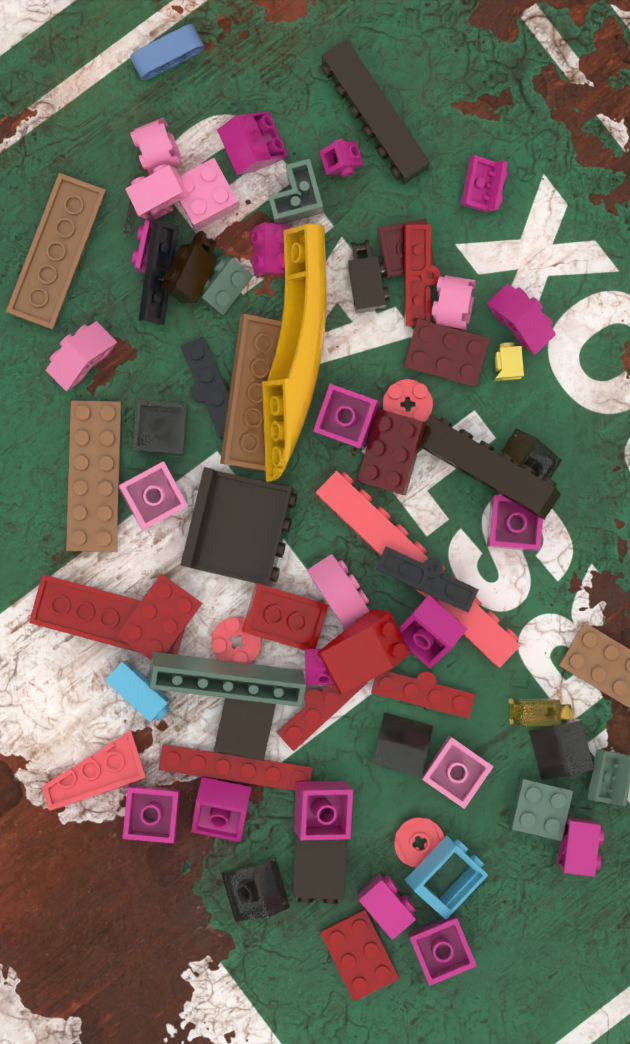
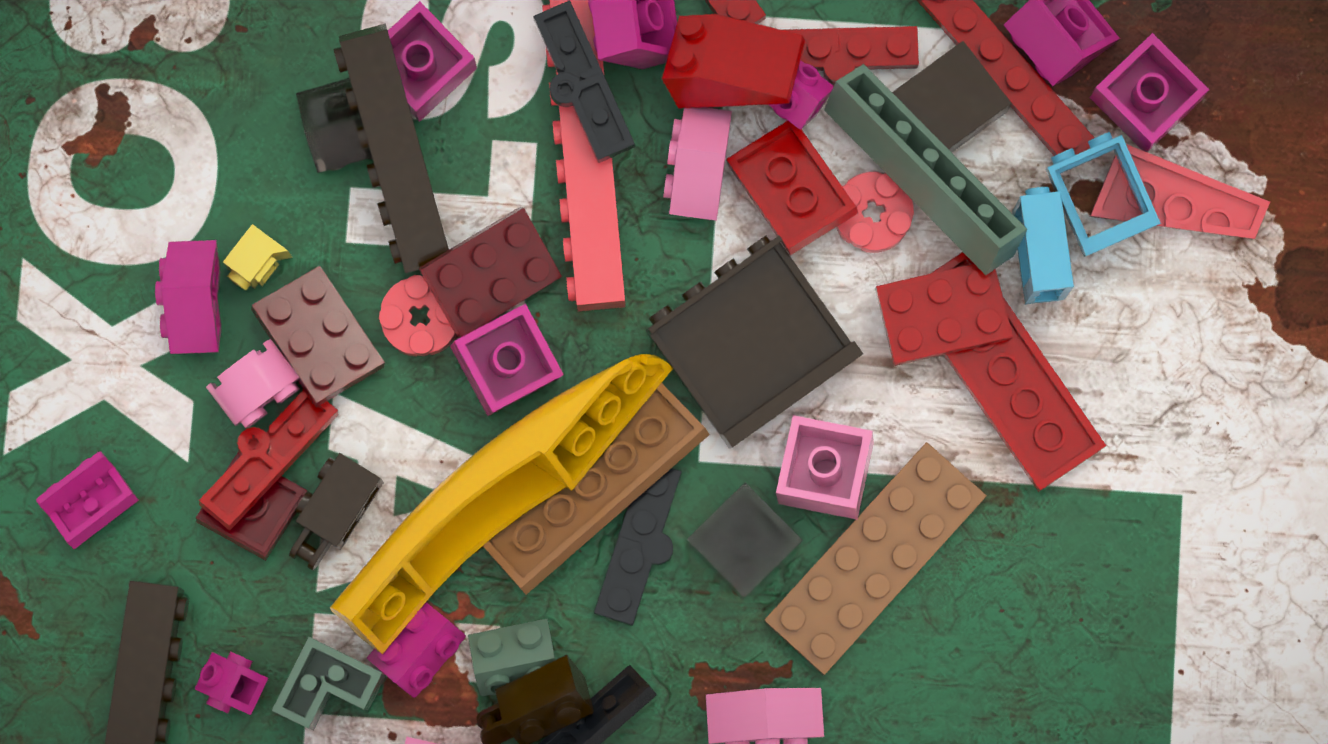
camera: 135 degrees left, 5 degrees down
none -> medium azure window [1045,132,1161,257]

